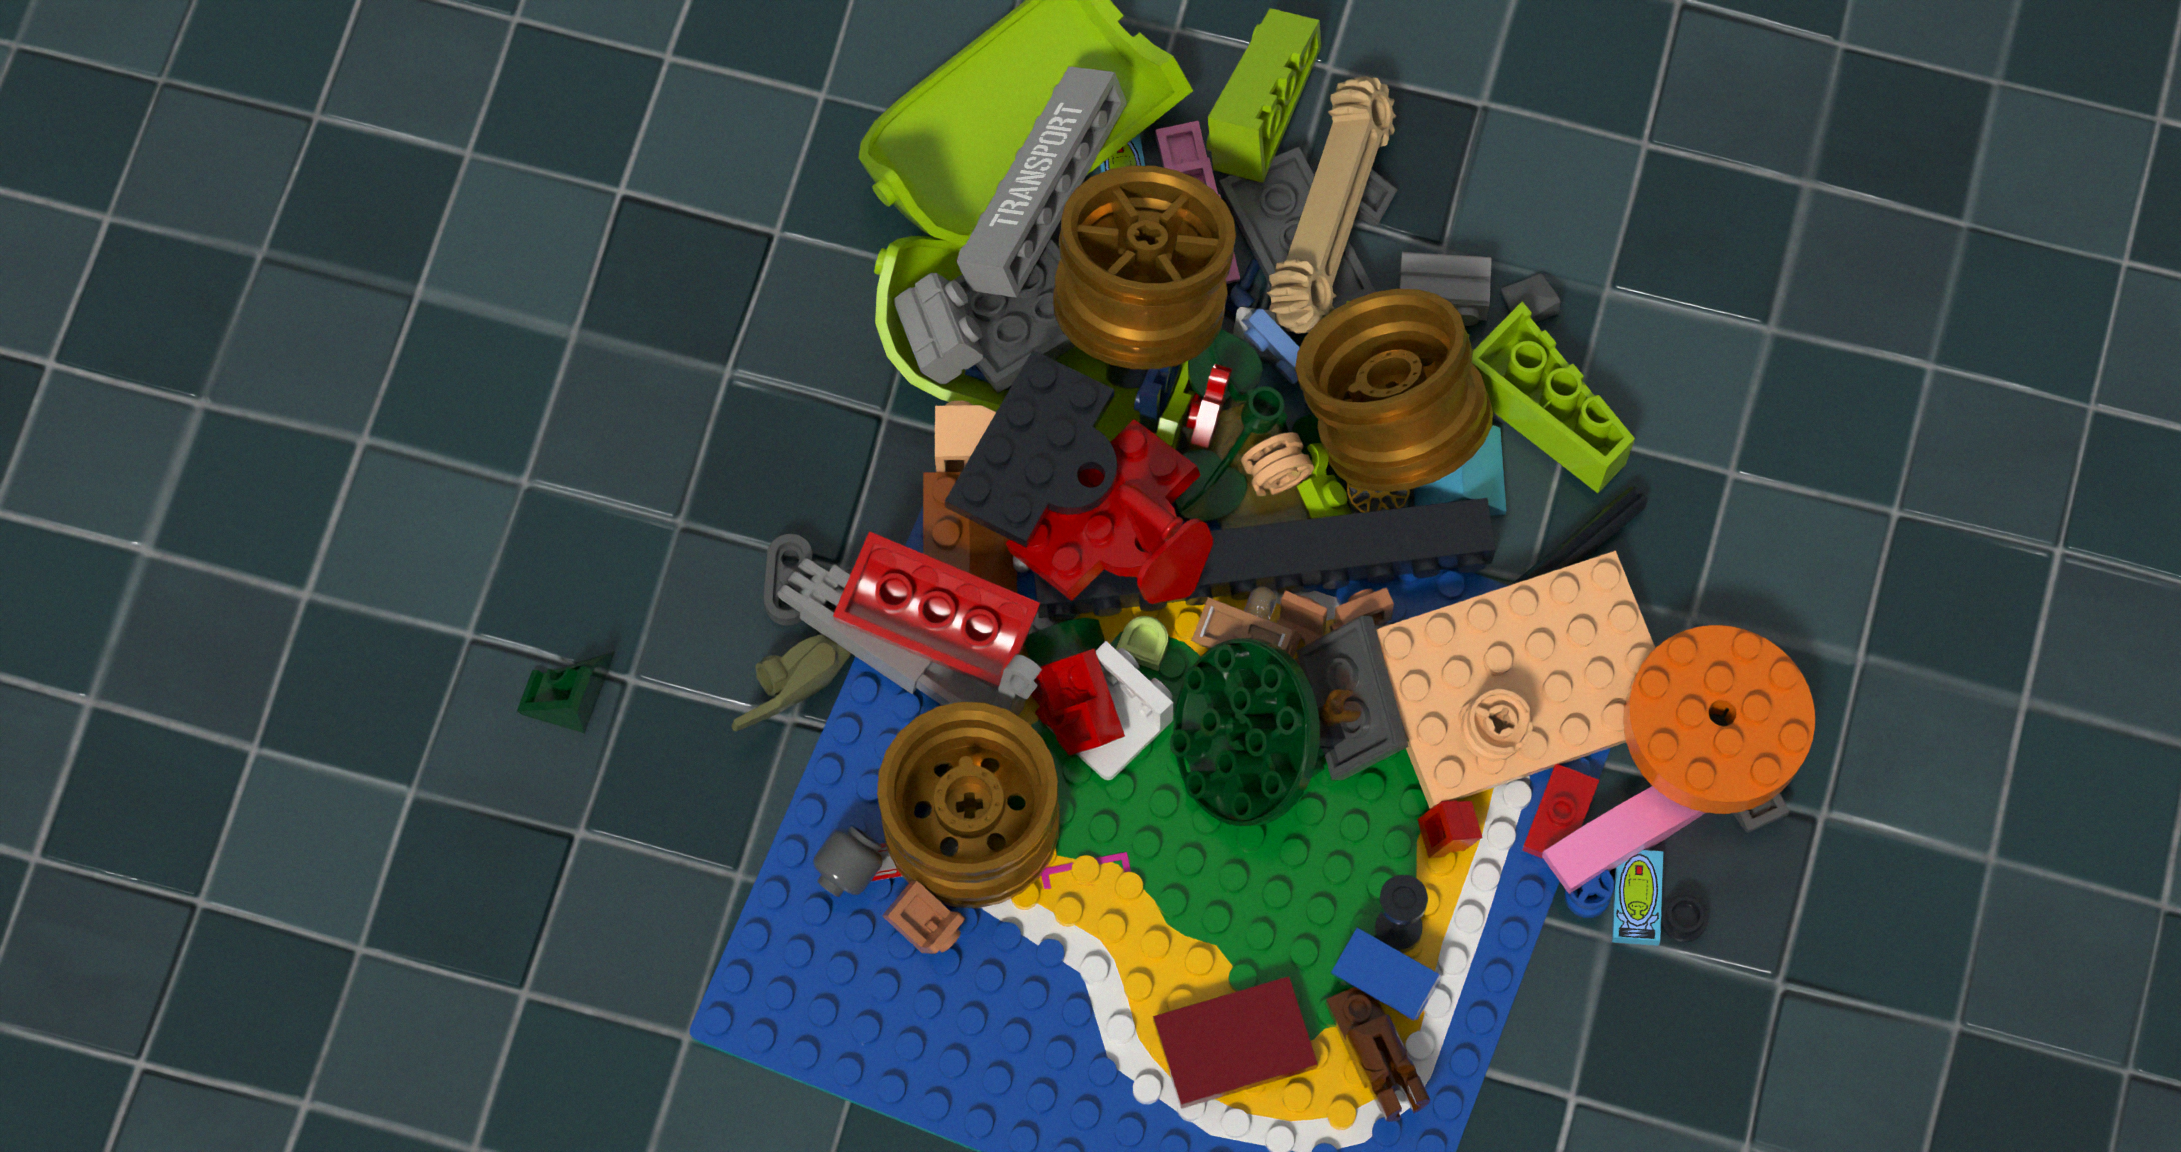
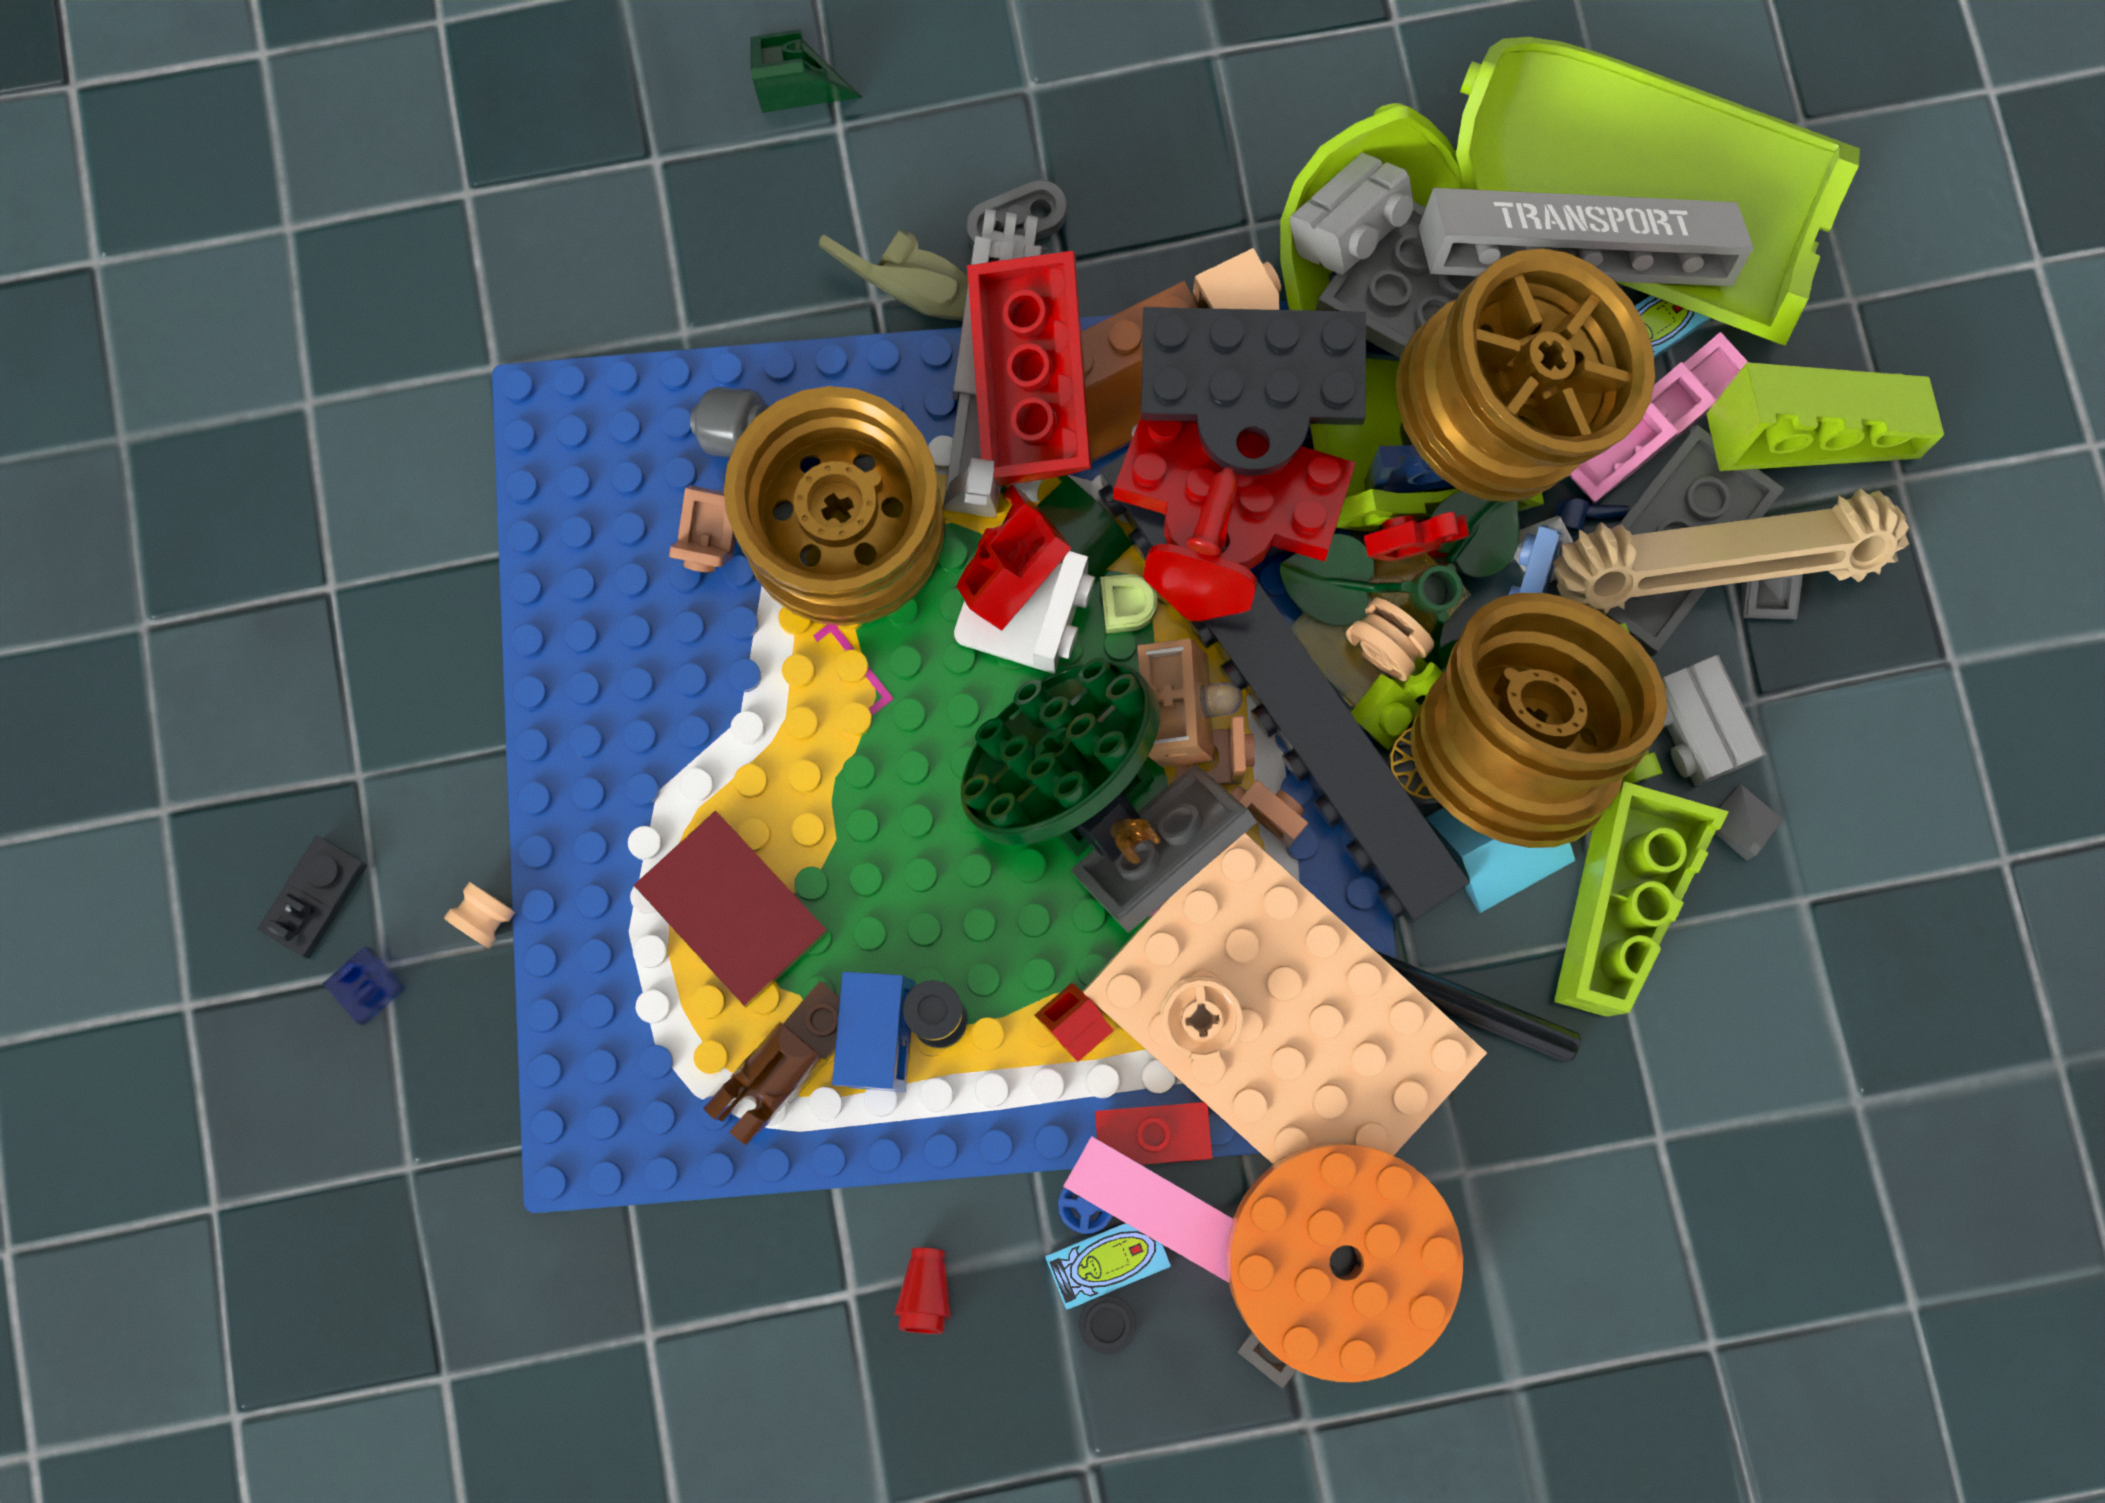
camera: 65 degrees right, 10 degrees up
none -> red cone [894,1248,951,1334]

